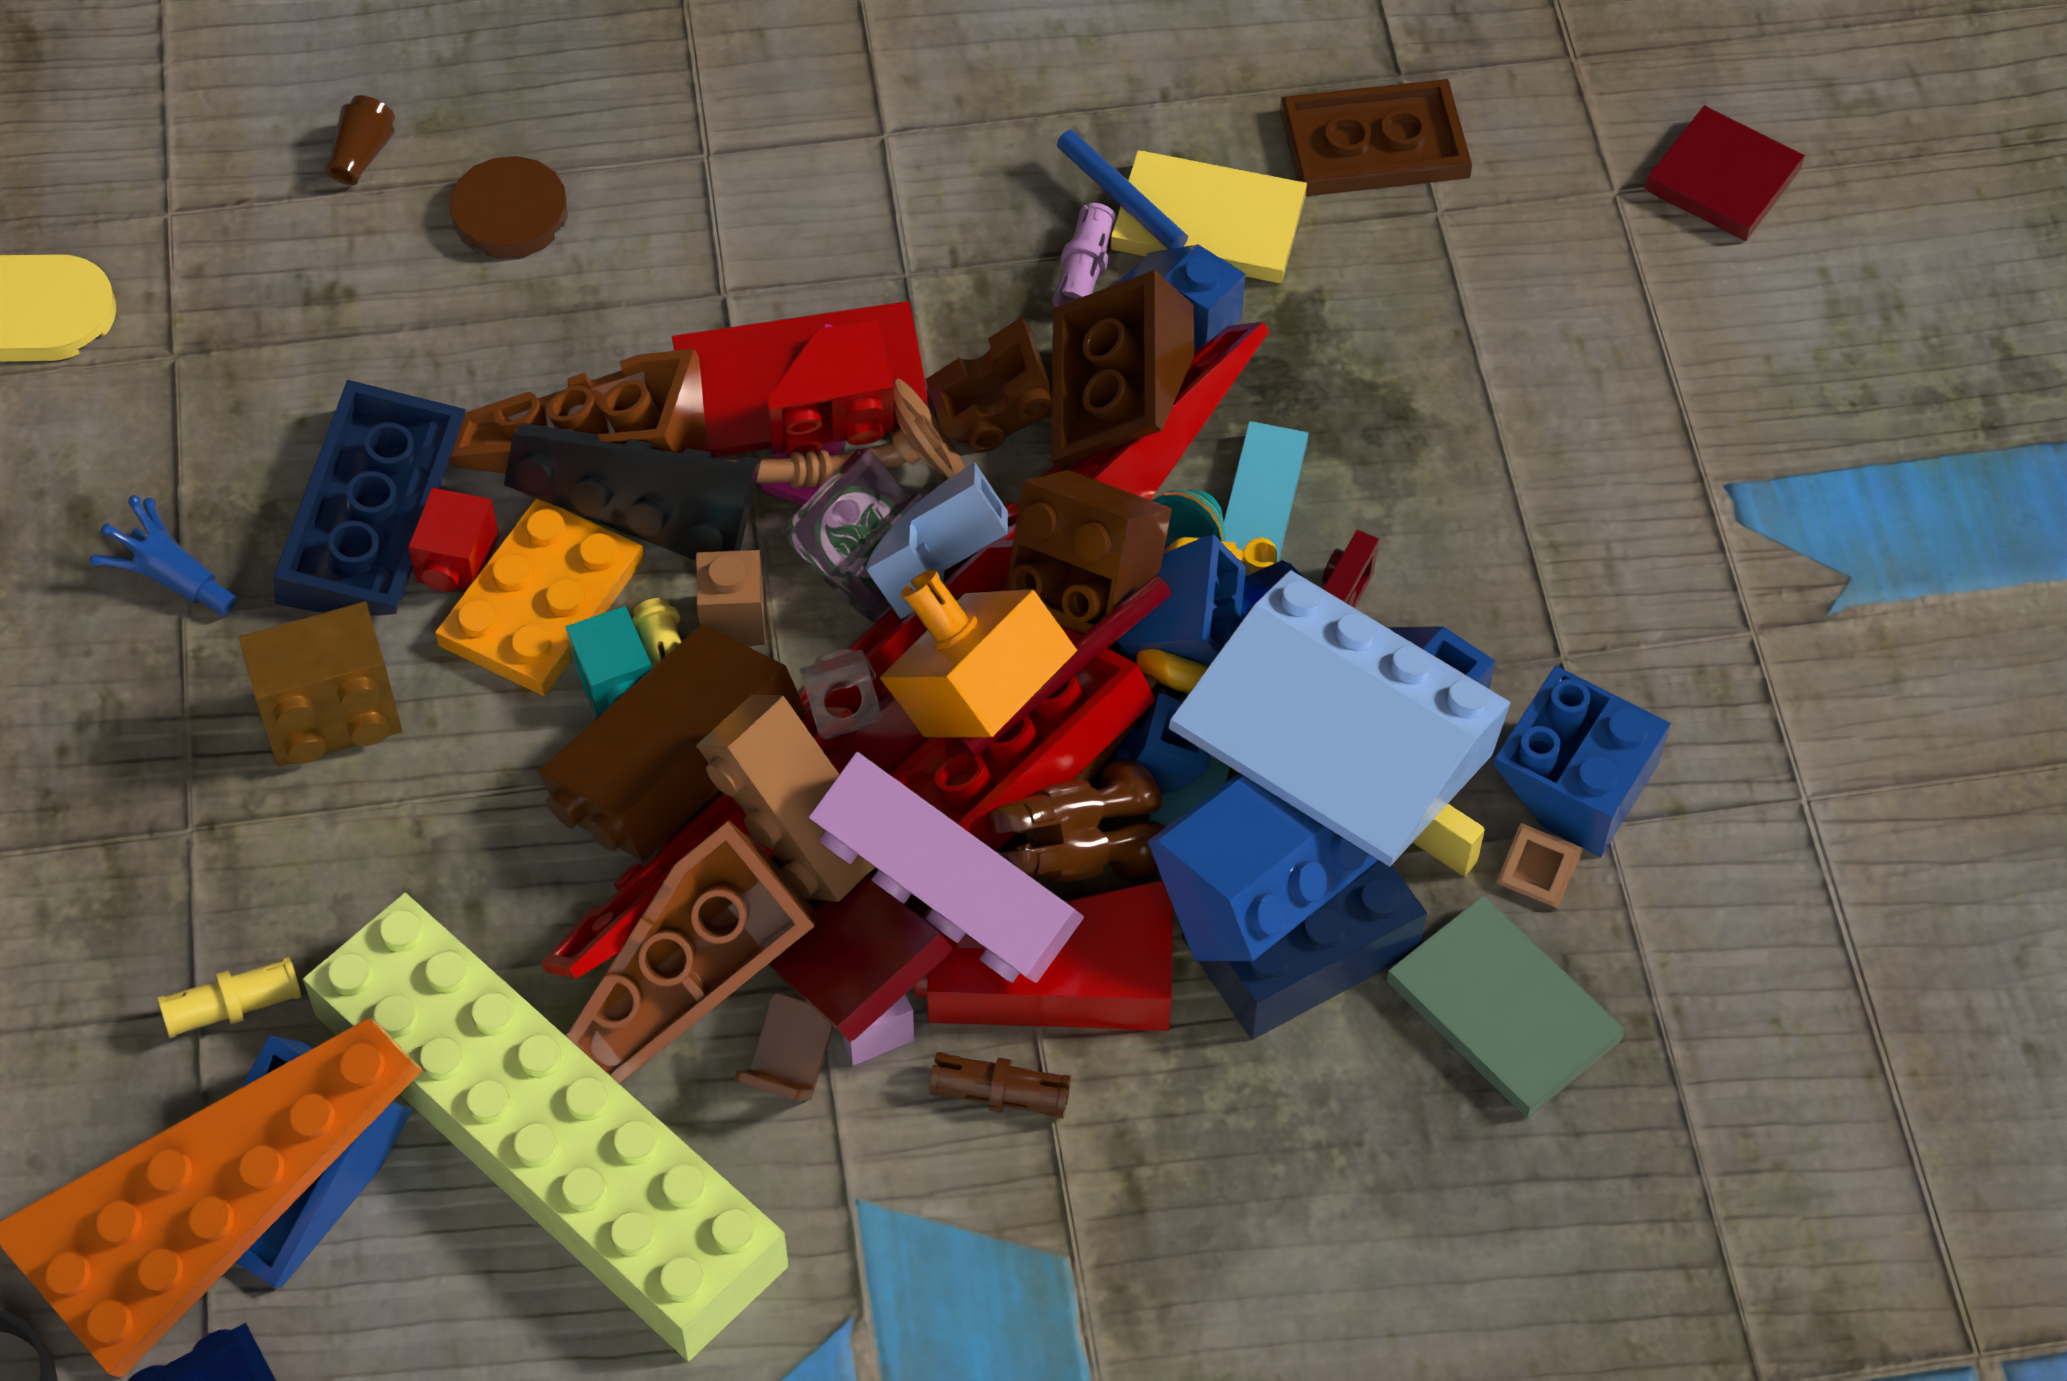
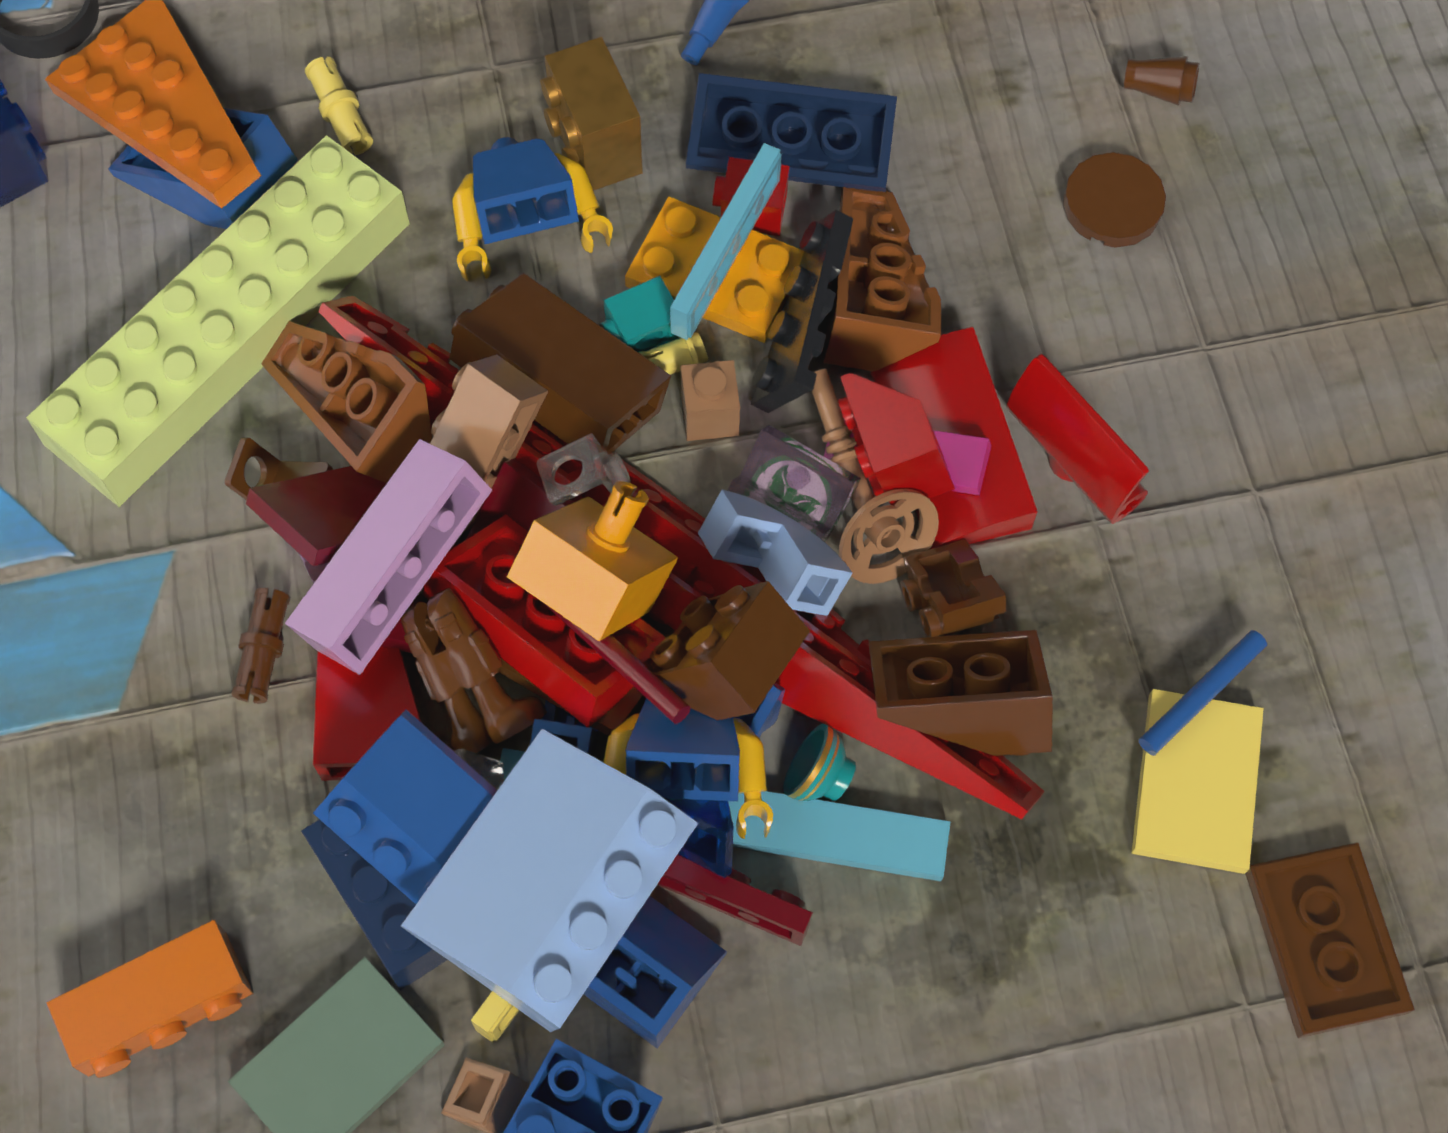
camera: 85 degrees right, 10 degrees up
lavender pin [1052,203,1116,307] -> none
blue slope [1117,244,1246,350] -> none
none -> orange brick [46,919,254,1078]
none -> blue torso [452,137,613,281]
none -> medium azure tile [670,143,782,340]
none -> red panel [1006,354,1149,524]

